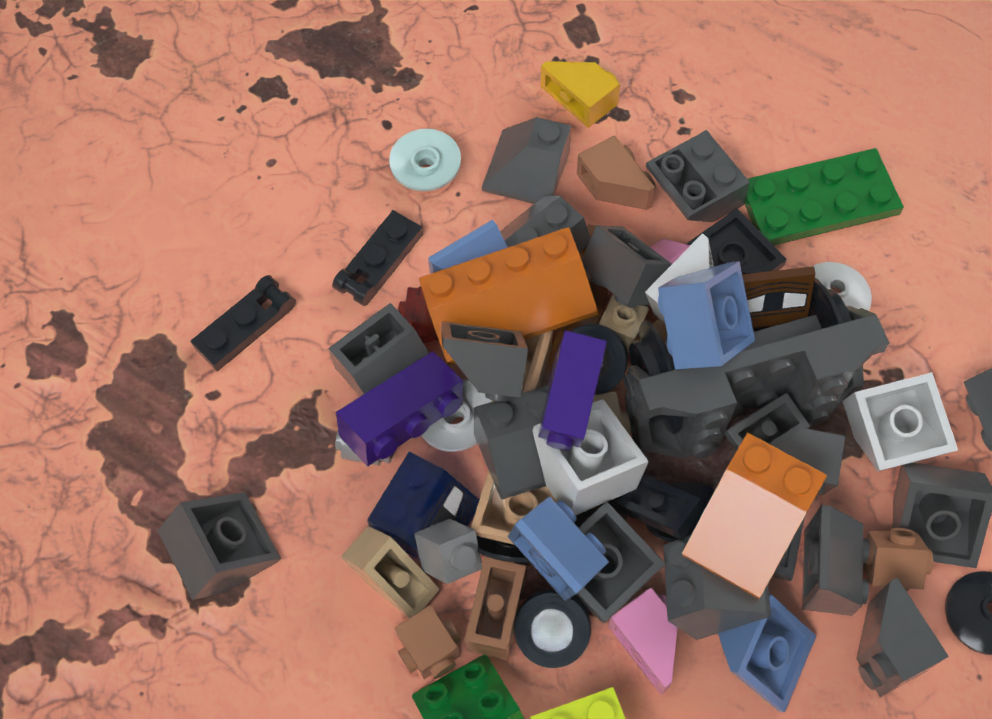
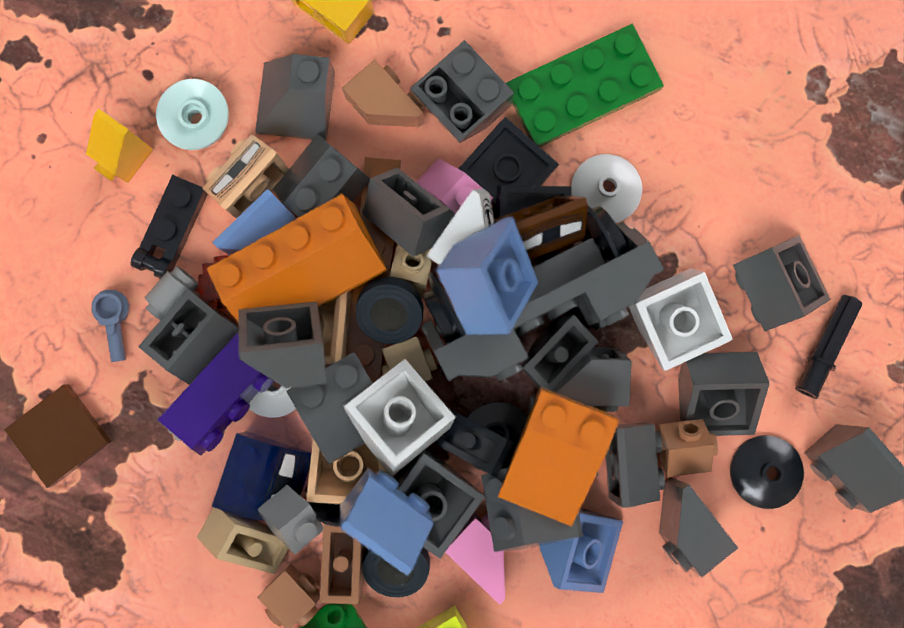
camera: 15 degrees left, 20 degrees up
dark grey slope [157,492,281,600] -> none
black plate [190,275,296,372] -> none
dark purple slope [538,331,607,450] -> none
none -> reddish brown tile [4,384,111,488]
none -> yellow slope [86,108,154,183]
none -> sand blue plate [91,290,130,362]
none -> light grey brick [144,266,200,320]
none -> light nougat slope [202,134,289,219]

